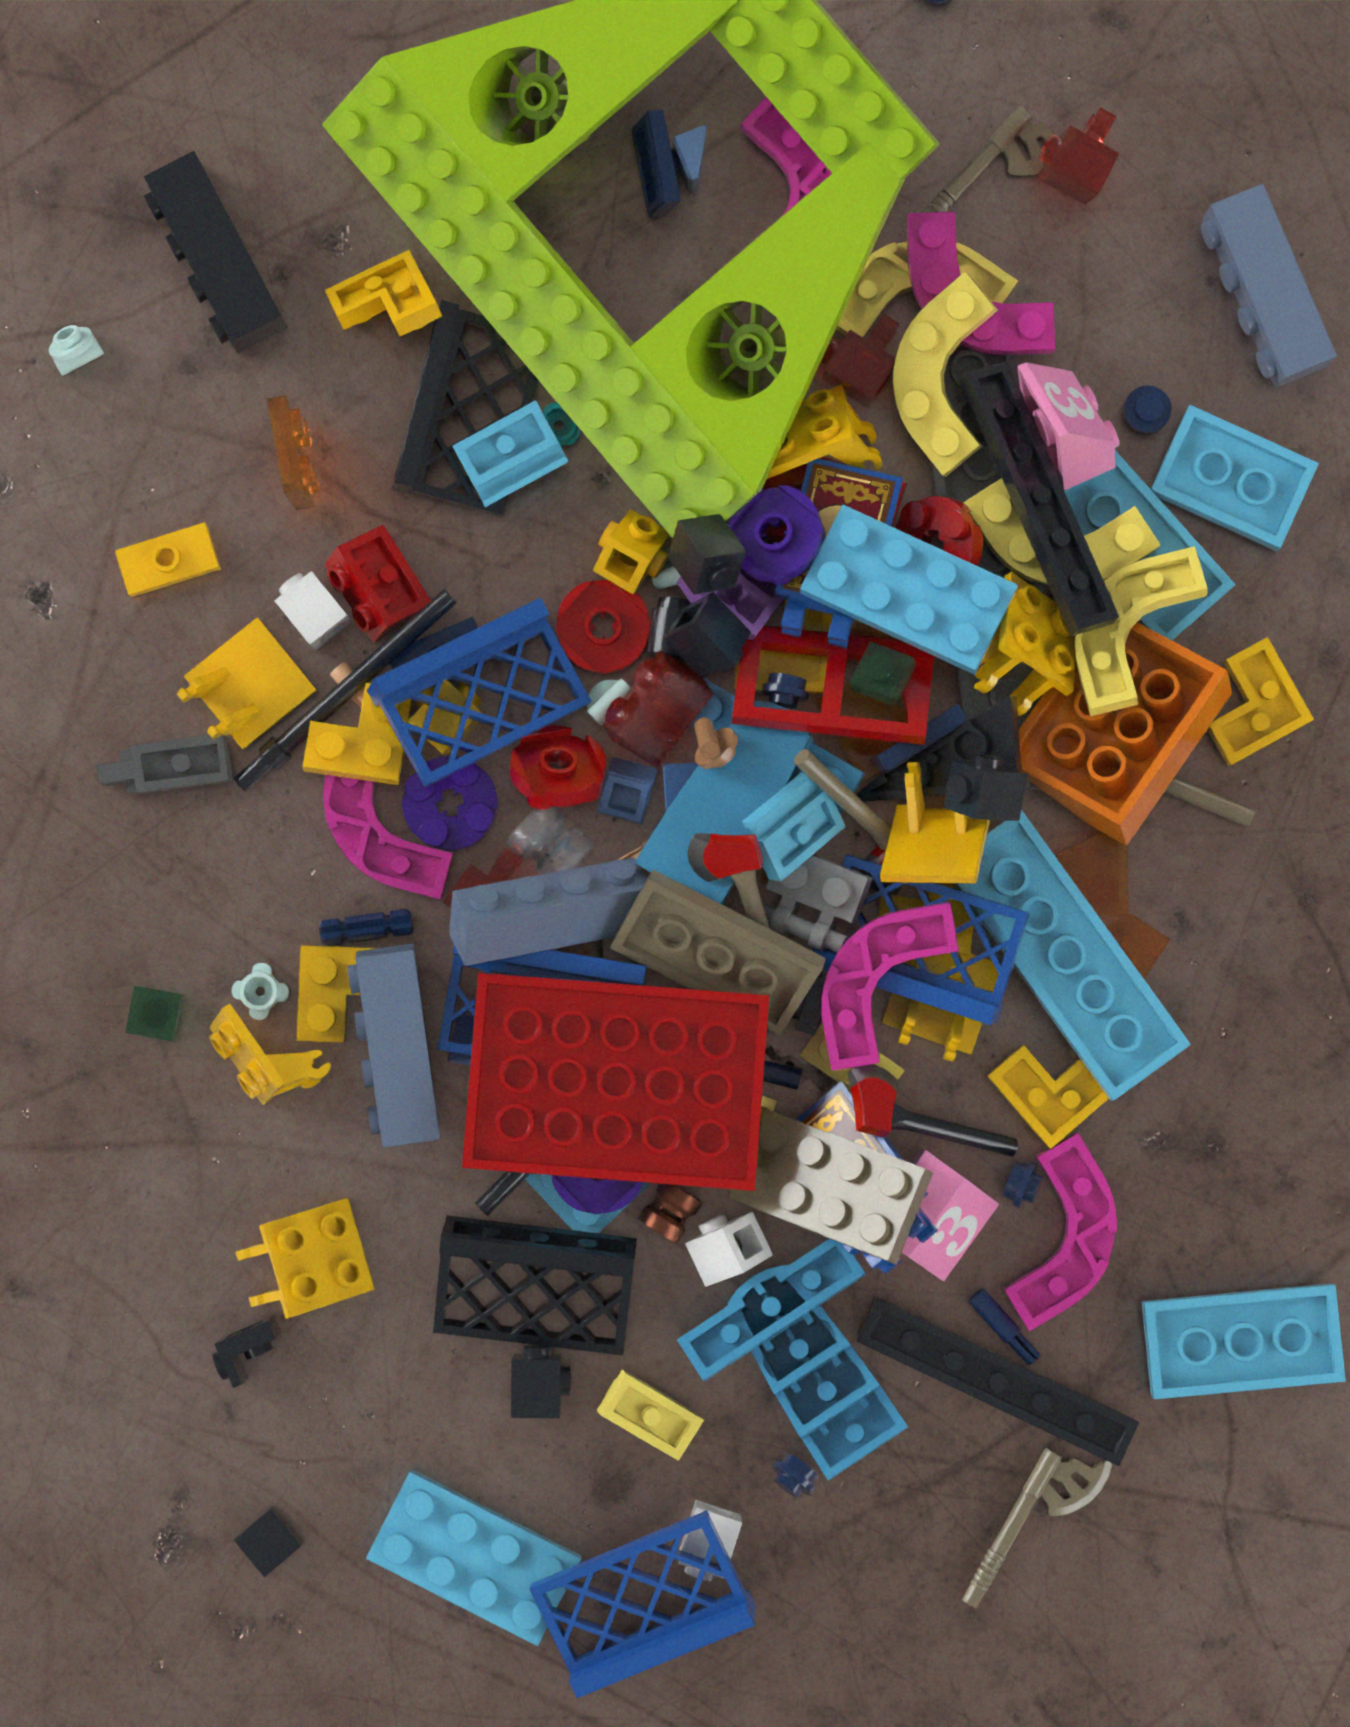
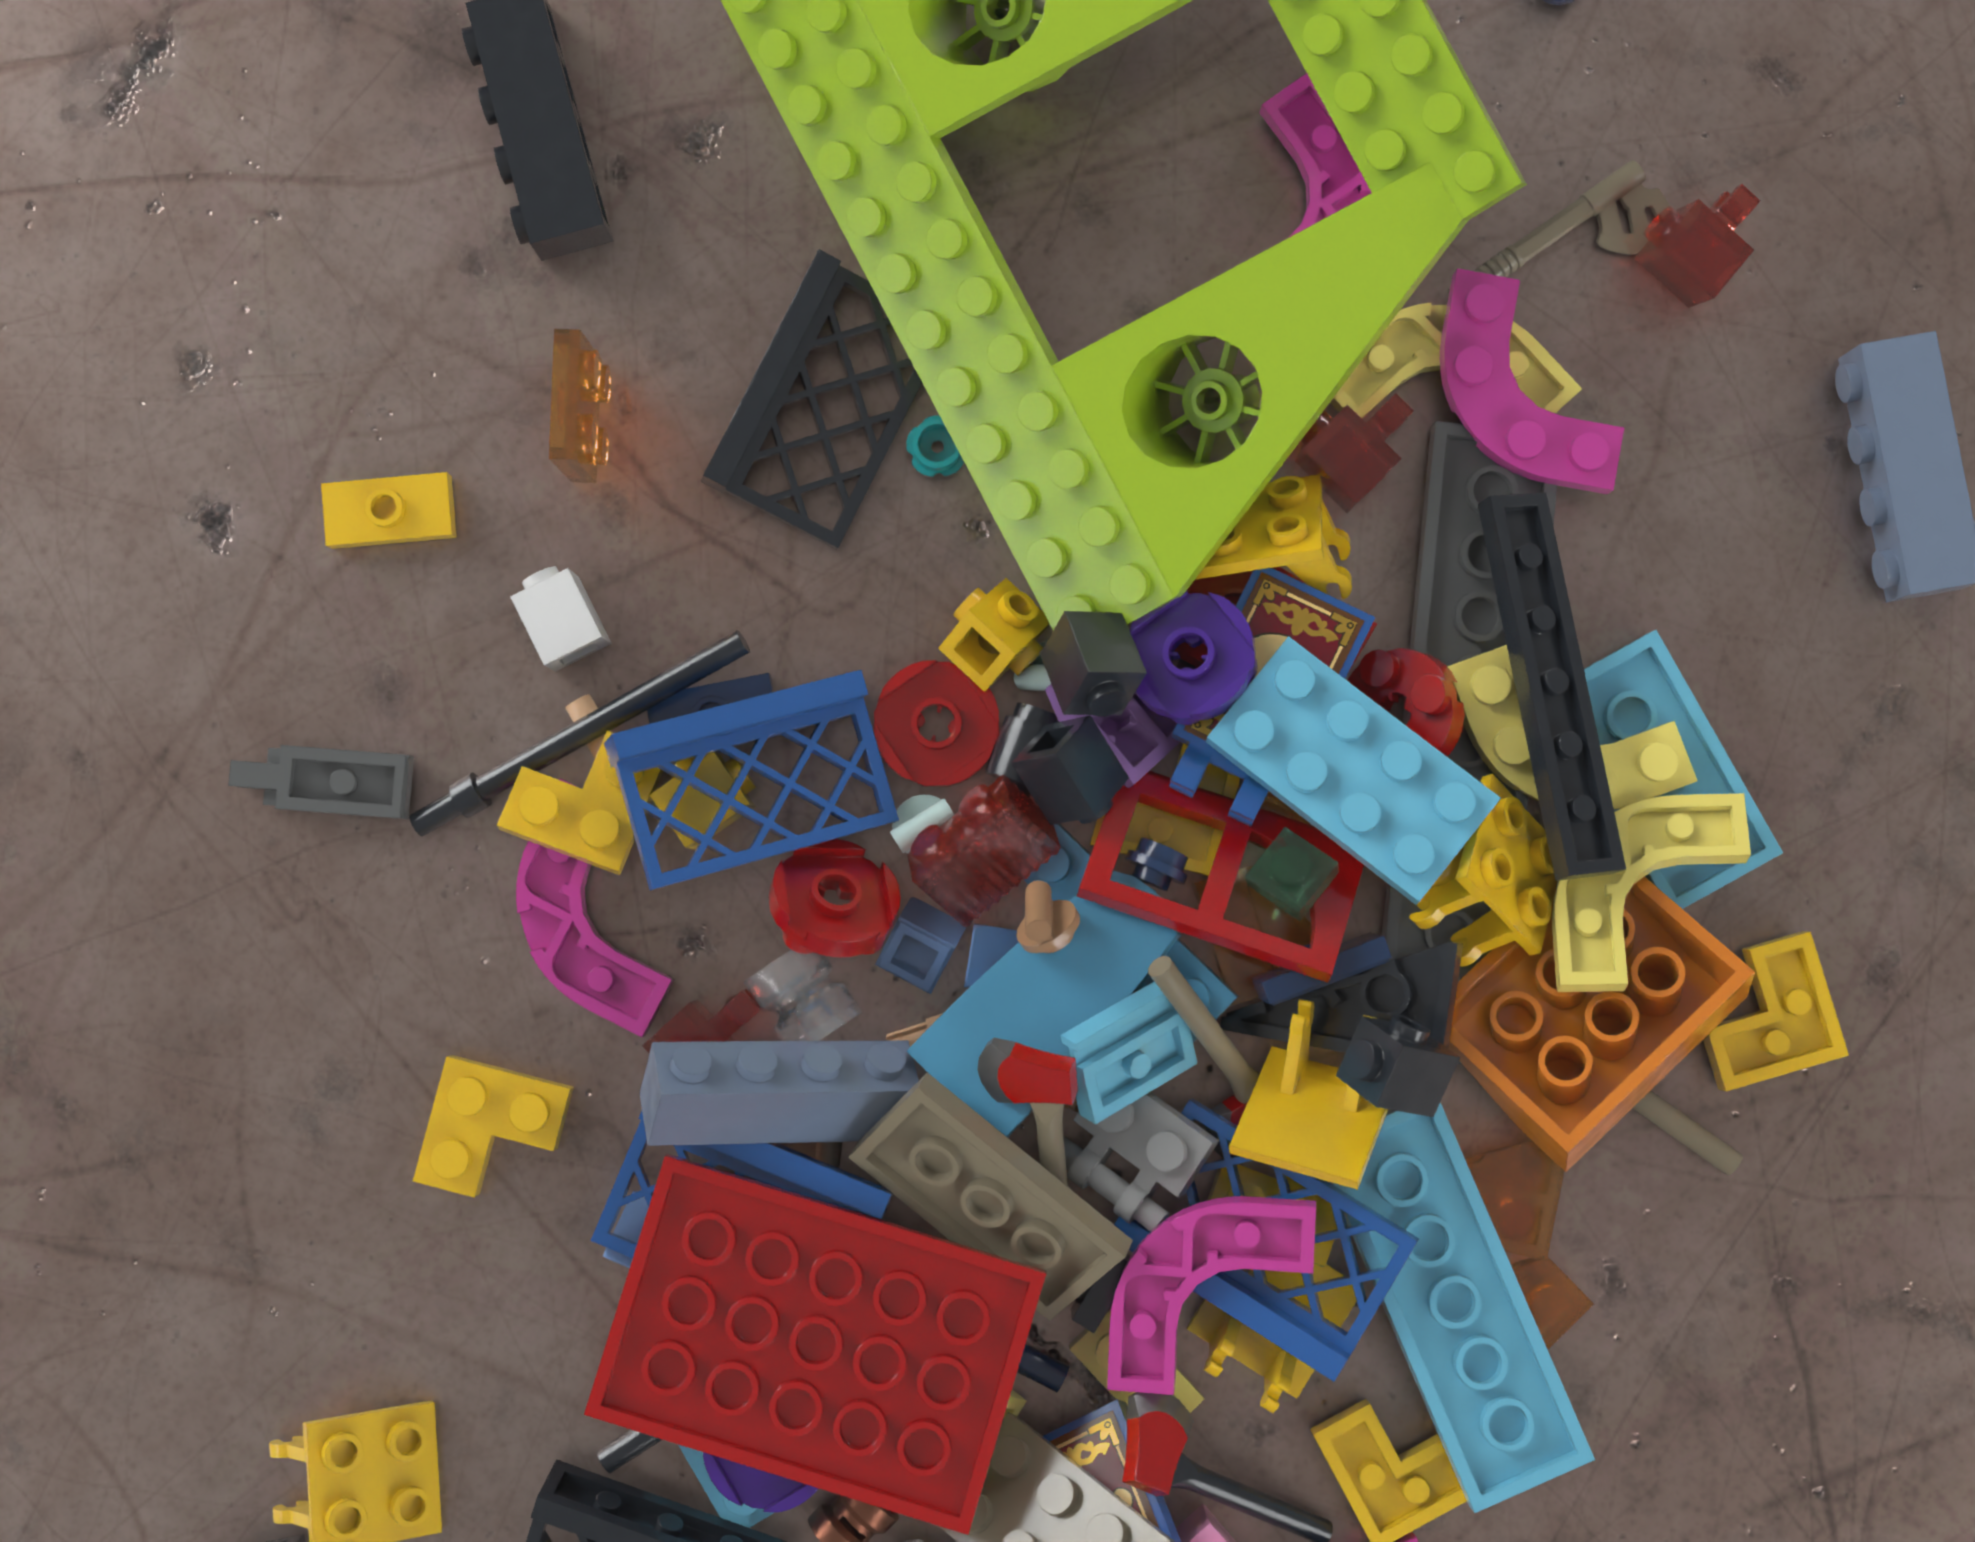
camera: 15 degrees right, 0 degrees up
light aqua plate [49,325,104,376] -> none
clear green plate [125,986,184,1041] -> none
yellow plate [177,617,317,750] -> none
yellow plate [209,1003,331,1105] -> none
light aqua plate [232,963,289,1020] -> none
dark blue axle [319,909,413,946] -> none
yellow plate [325,250,442,337] -> none
red bracket [325,525,431,643] -> none
sand blue brick [348,943,440,1148] -> none
dark purple plate [402,756,498,851] -> none
medium azure plate [452,400,569,507] -> none
dark blue plate [631,110,681,218] -> none
medium blue slope [673,125,707,194] -> none
light yellow plate [893,272,998,477] -> none
bright pink slope [1018,362,1119,490] -> none
dark blue plate [1123,386,1172,433] -> none
medium azure plate [1150,405,1319,552] -> none

